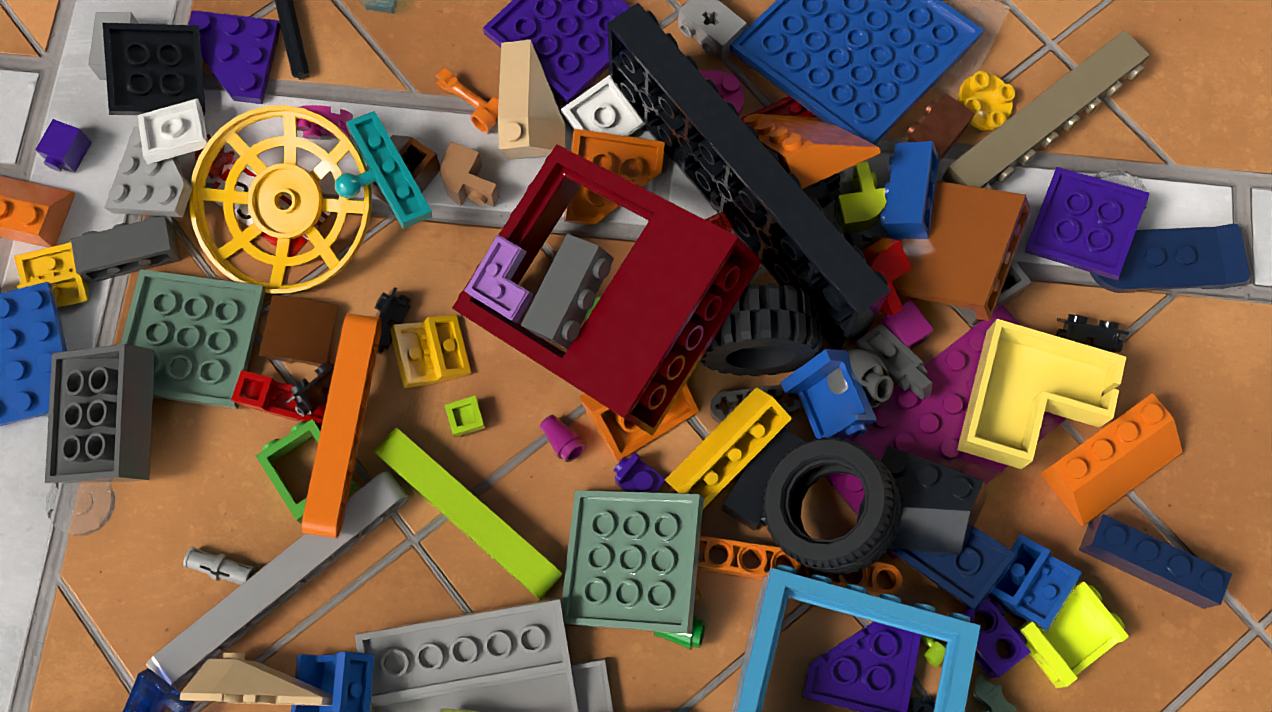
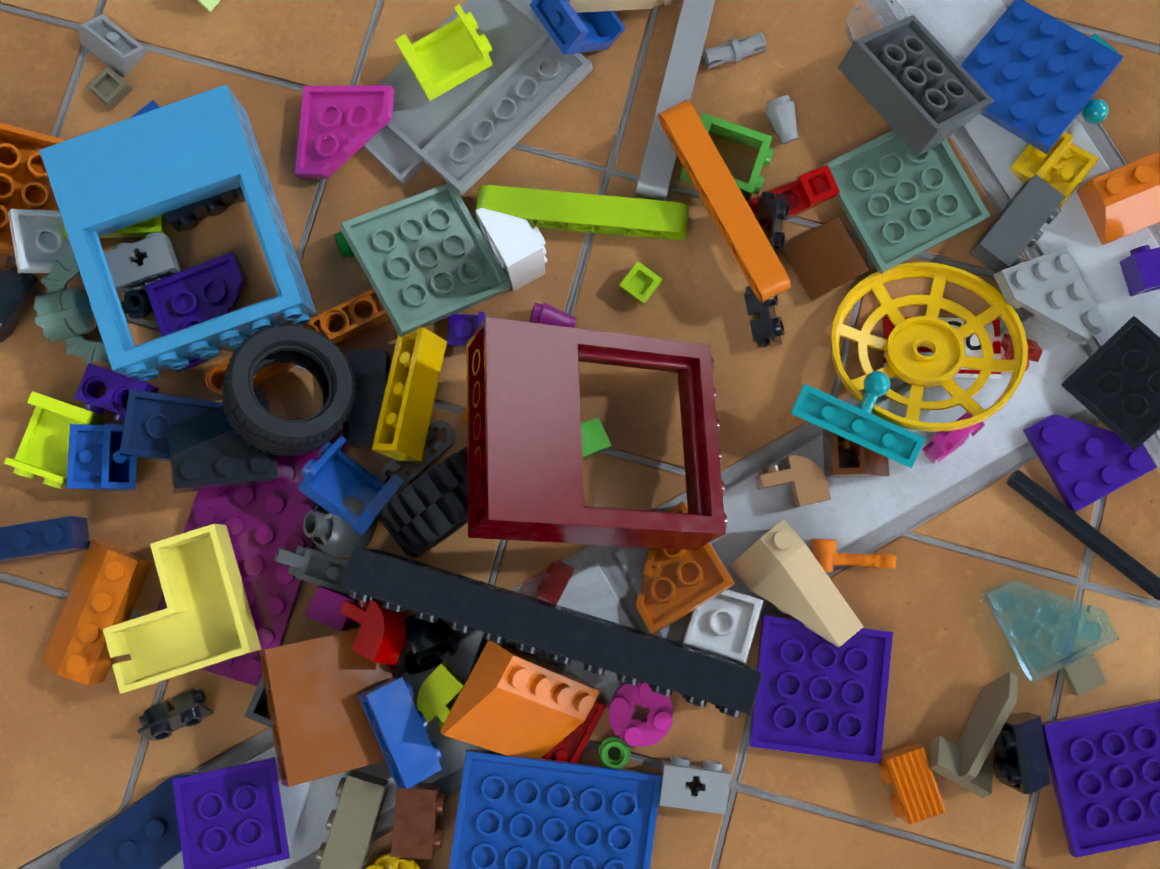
camera: 145 degrees right, 10 degrees up
white plate [137,99,208,164] -> none
yellow slope [390,315,471,388] -> none
medium lavender tile [464,234,534,323] -> none
dark grey brick [521,234,614,349] -> none
none -> white slope [476,208,548,291]
none -> bright green plate [598,736,631,769]
none -> light grey cone [765,95,799,144]

